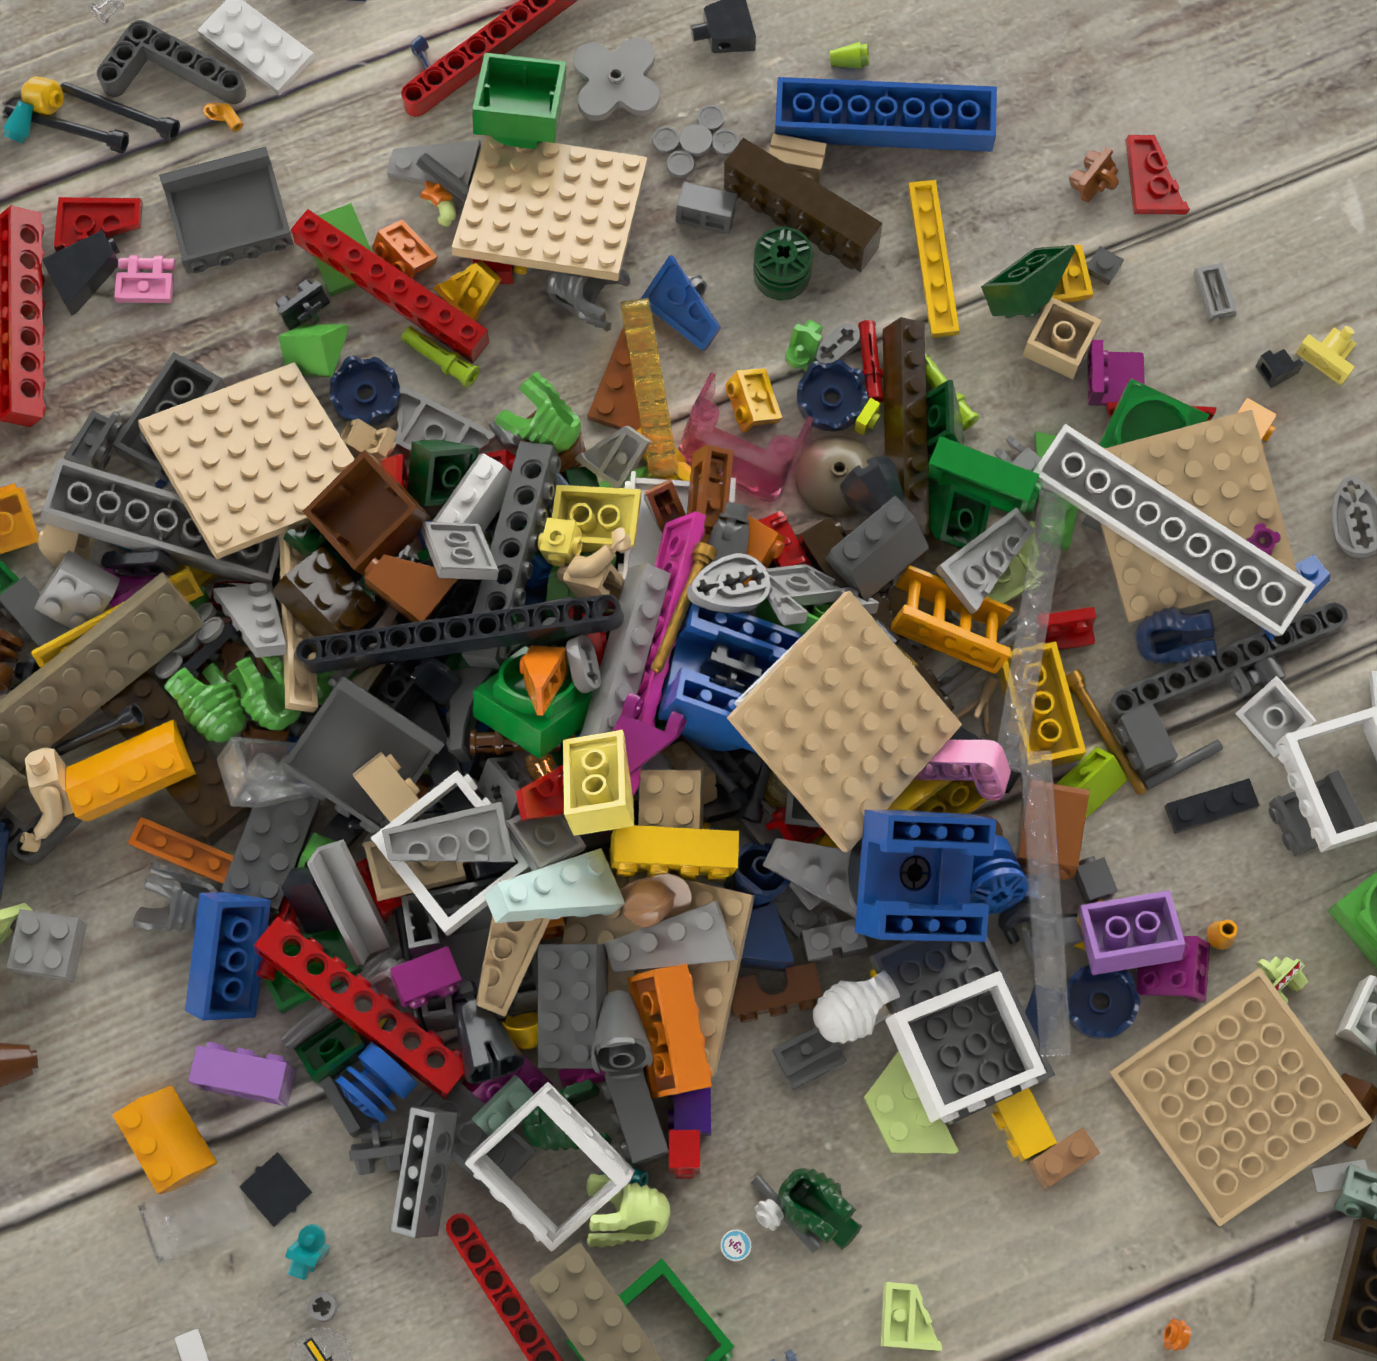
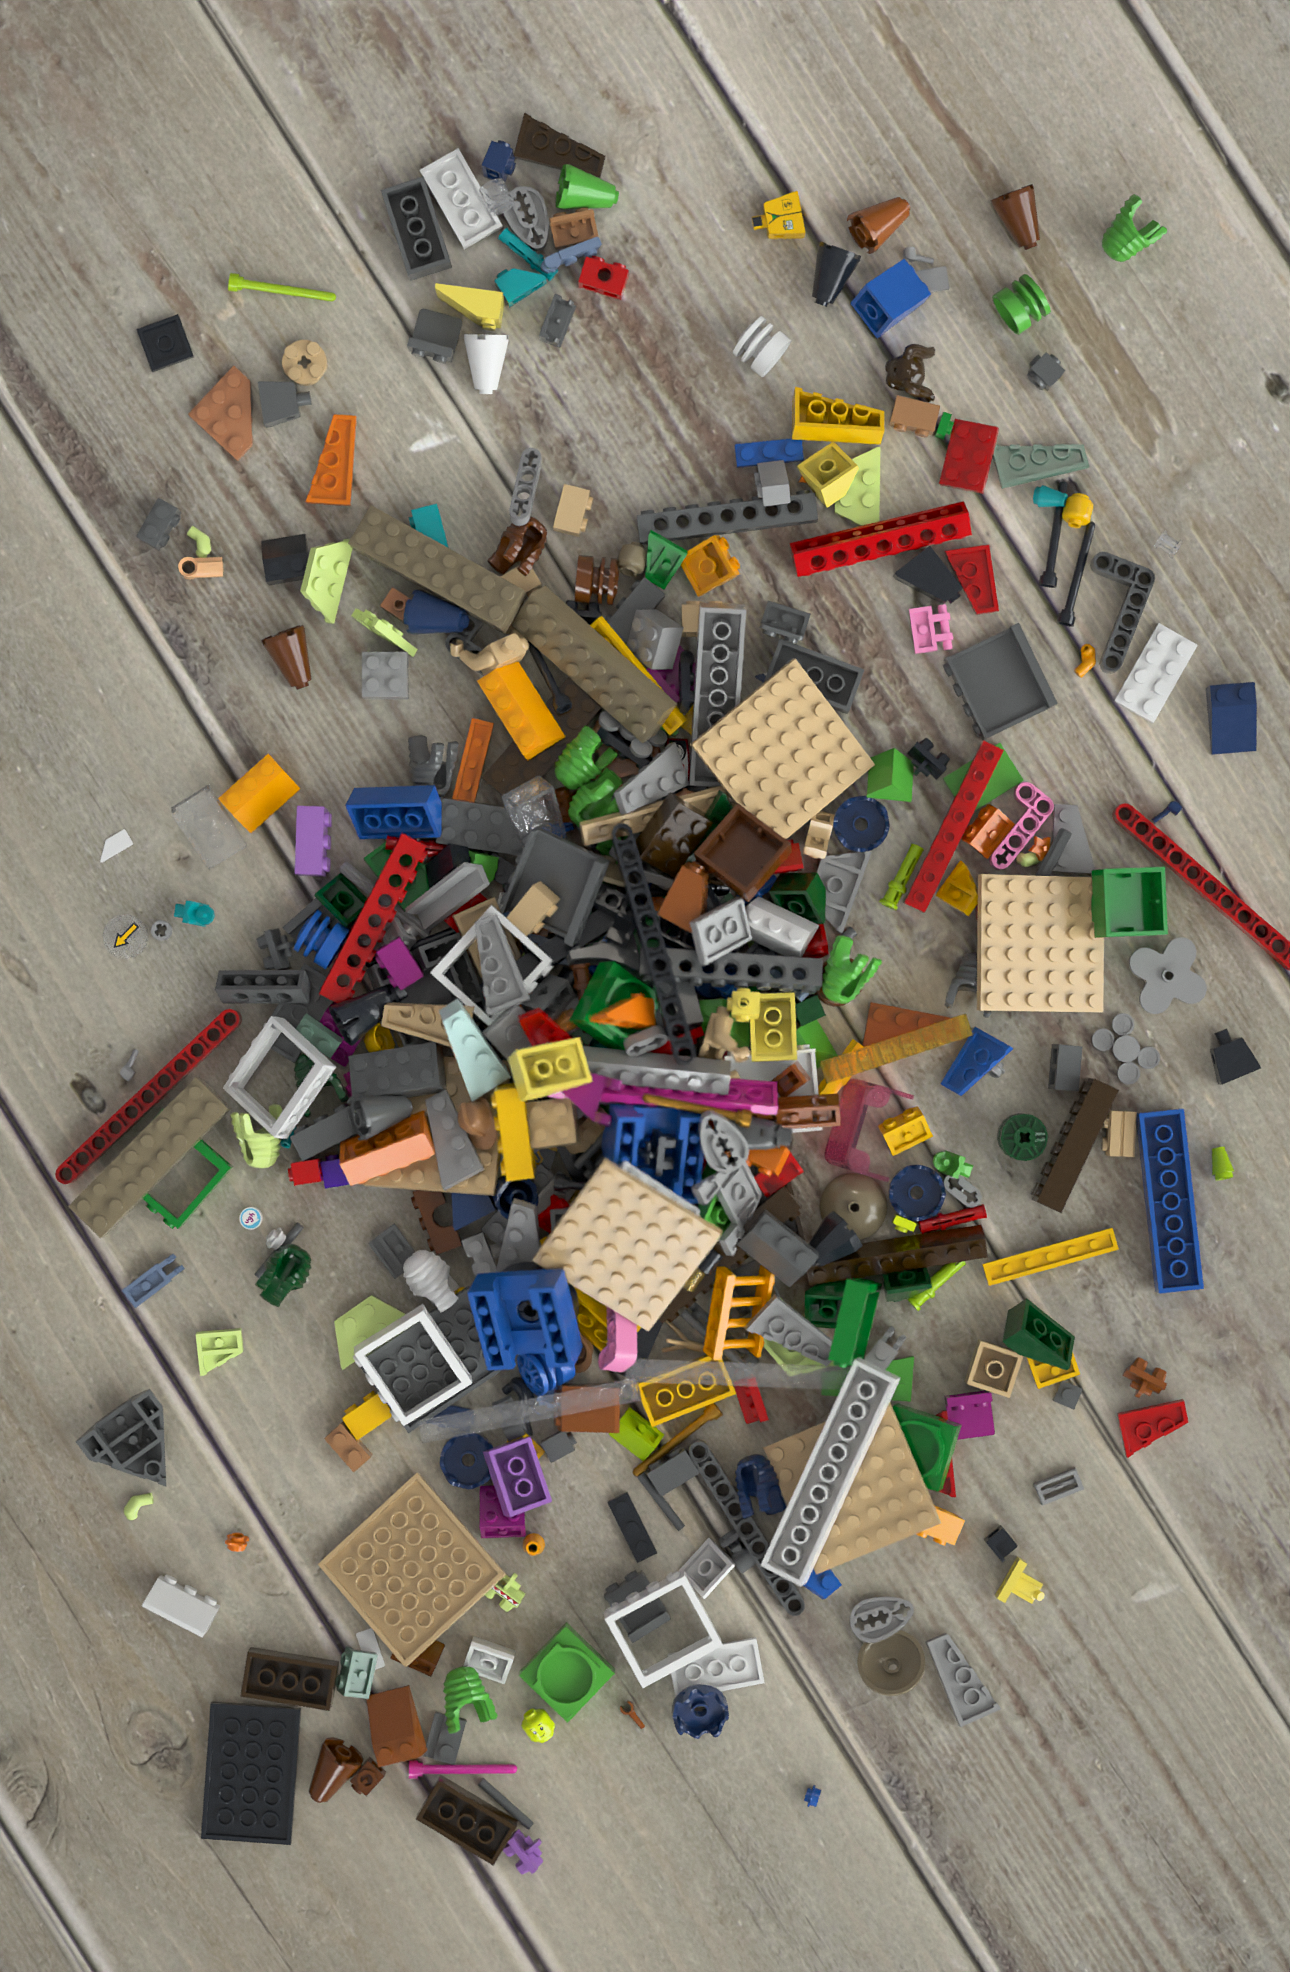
camera: 85 degrees right, 15 degrees up
black piece [239,1152,313,1227] -> none
light grey wing [575,426,652,488] -> none
magenta plate [1246,523,1281,556] -> none
none -> bright pink beam [989,782,1054,870]

